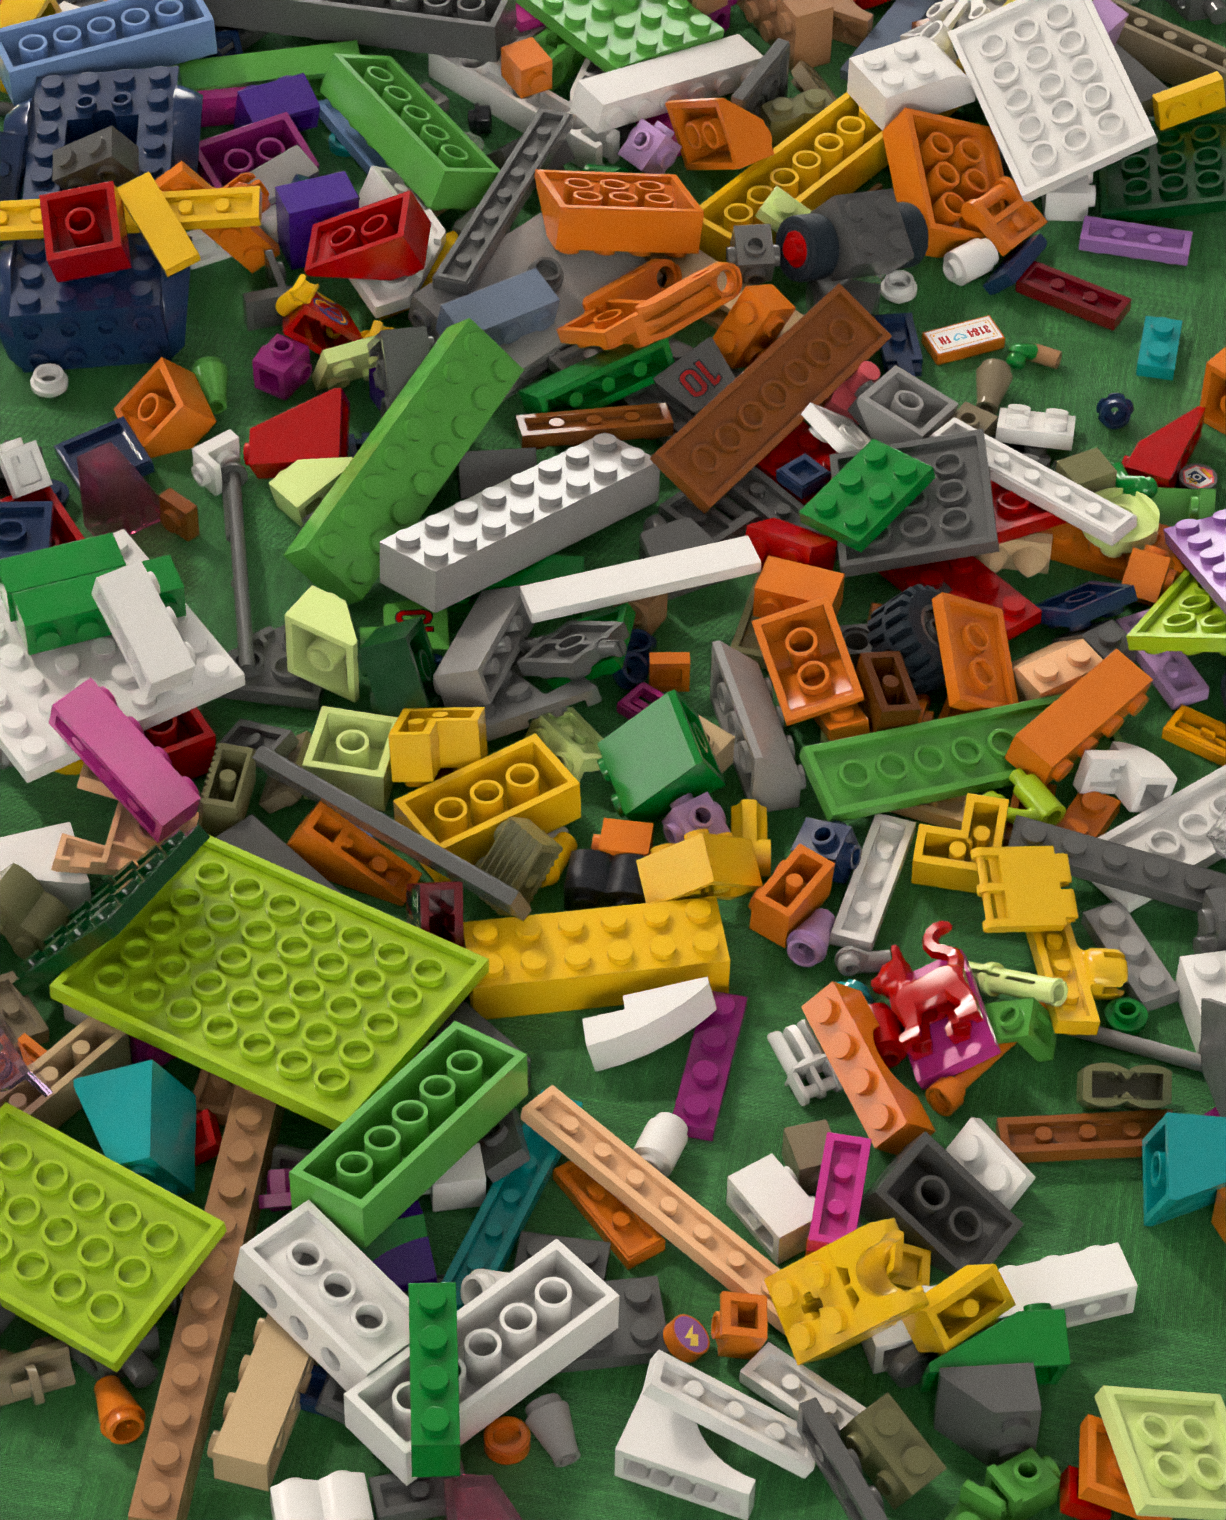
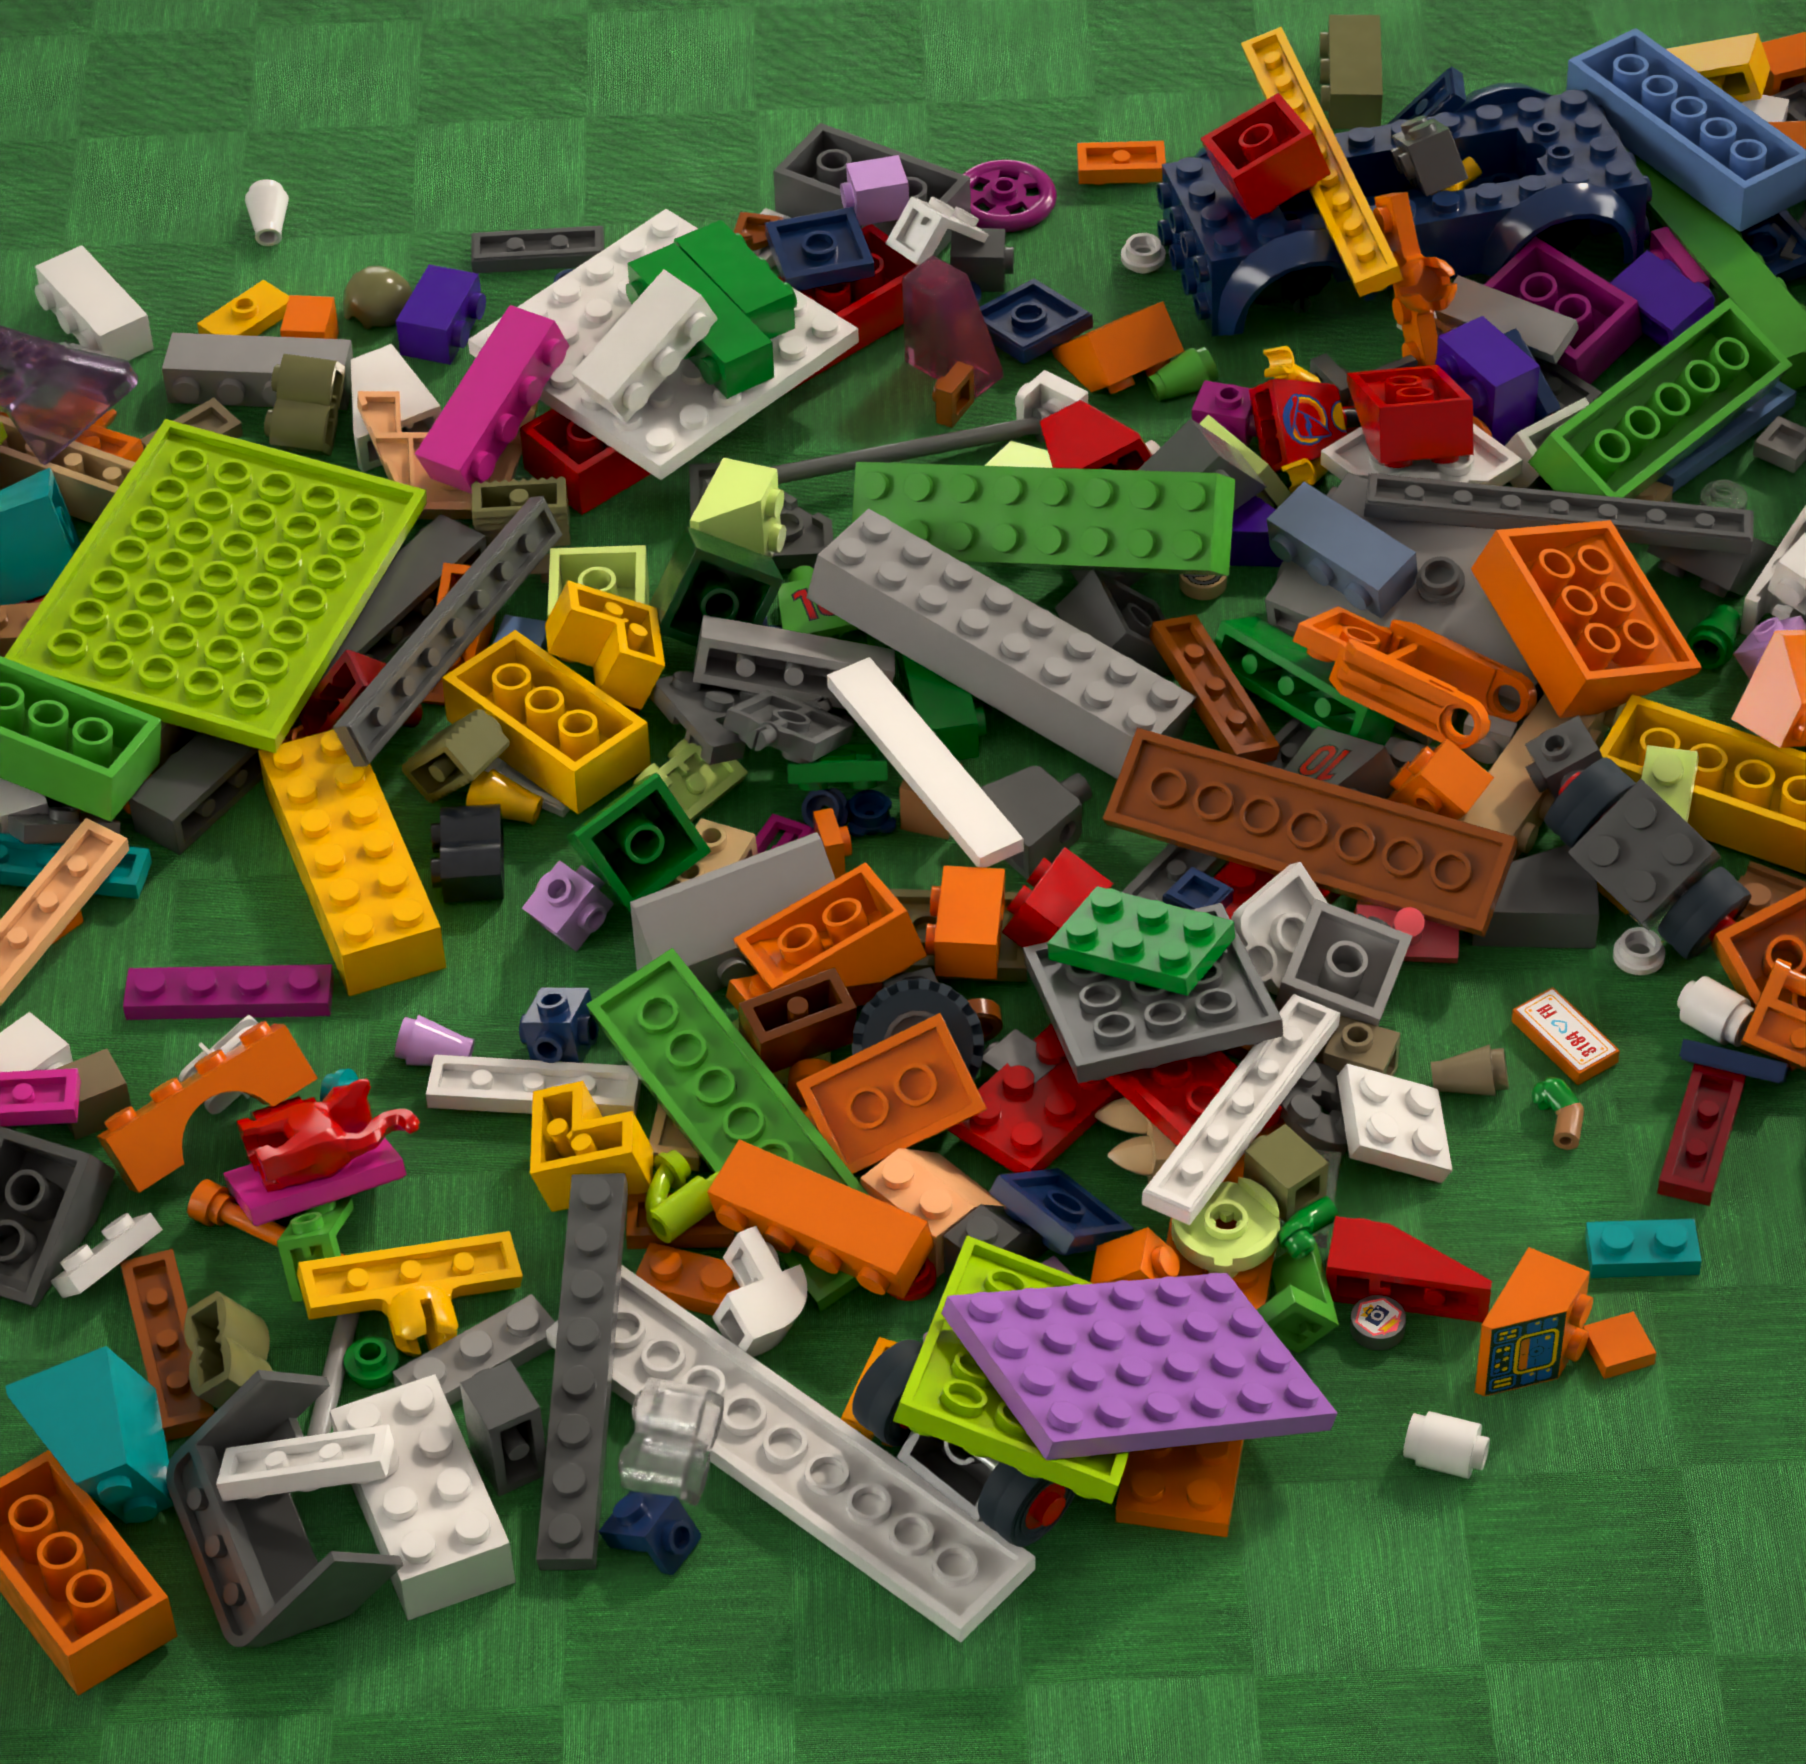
camera: 80 degrees right, 0 degrees up
dark green plate [12,824,210,997] -> none
yellow tile [117,171,201,277] -> none
dark grey plate [219,719,299,768] -> none
black plate [468,102,492,138] -> none
white slope [582,976,717,1072] -> none
orange brick [591,818,654,856] -> none
white brick [633,1112,688,1177] -> none
yellow brick [636,829,763,903] -> none
dark grey plate [658,491,762,542] -> none
yellow piece [731,799,771,877] -> none
orange brick [748,843,835,948] -> none
light grey arm [834,946,891,976] -> none
dark blue hinge [874,313,923,377] -> none
yellowish green pin [968,961,1068,1006] -> none
yellow plate [970,846,1079,933] -> none
dark blue plate [1096,393,1134,429] -> none

